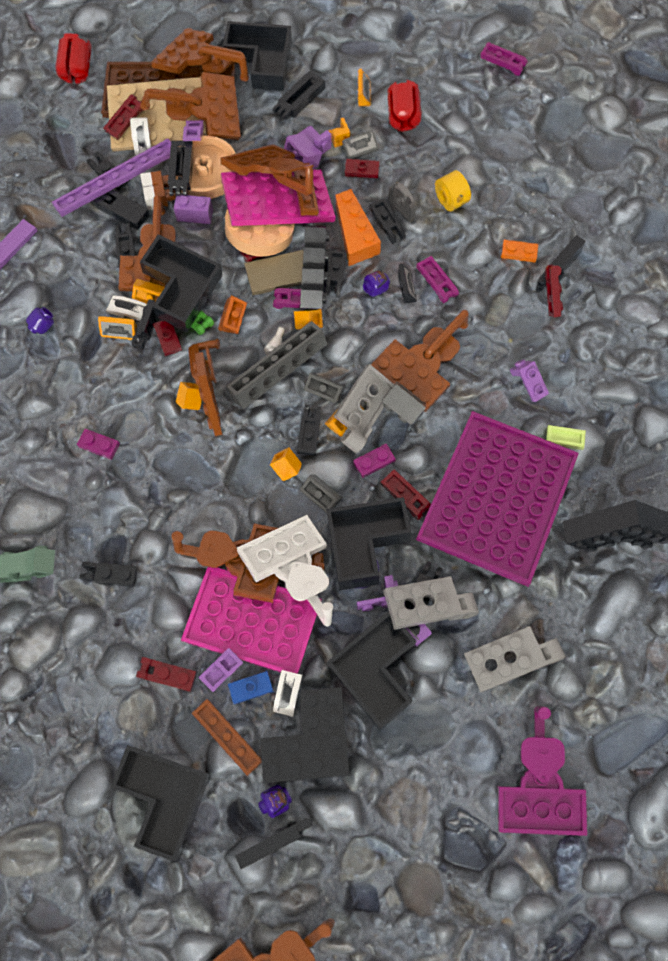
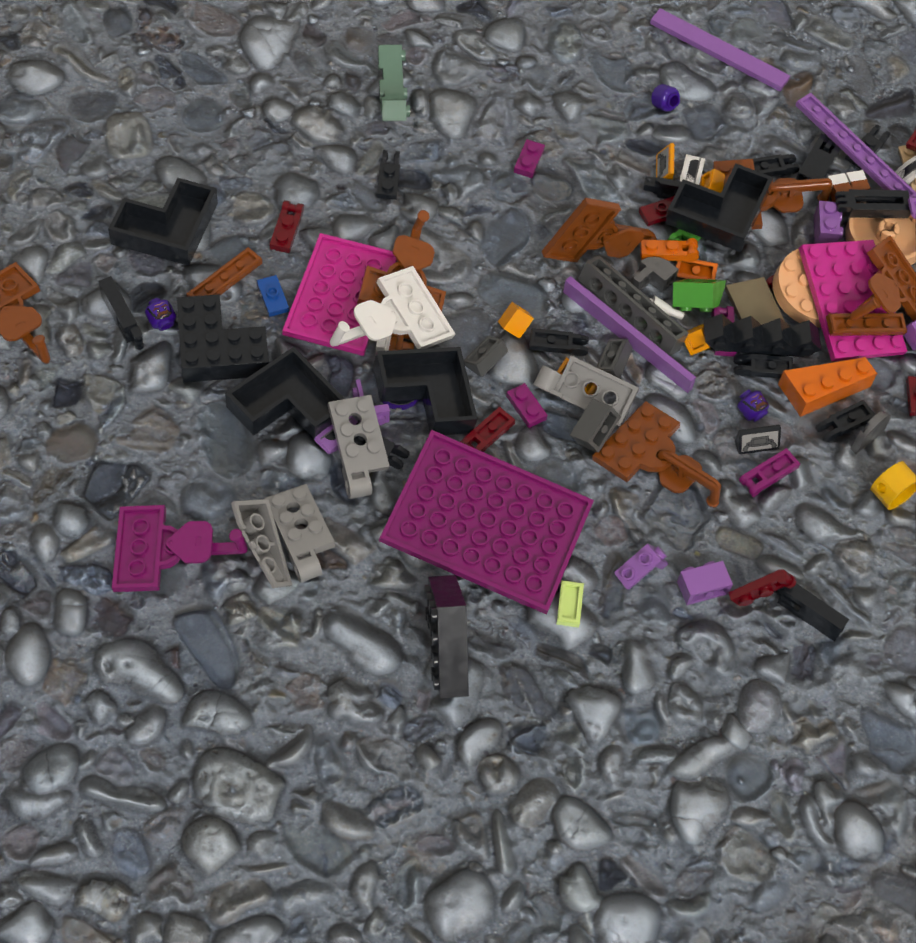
camera: 80 degrees right, 10 degrees down
medium lavender slope [198,648,243,692] -> none
white slope [273,670,302,717] -> none
orange plate [501,239,538,263] -> none
none -> light grey wedge [231,499,292,588]
none -> medium lavender tile [563,276,696,393]
none -> flat silver brick [631,257,679,293]
none -> orange plate [640,238,699,261]
none -> bright green slope [673,279,726,312]
none -> medium lavender brick [677,561,733,605]

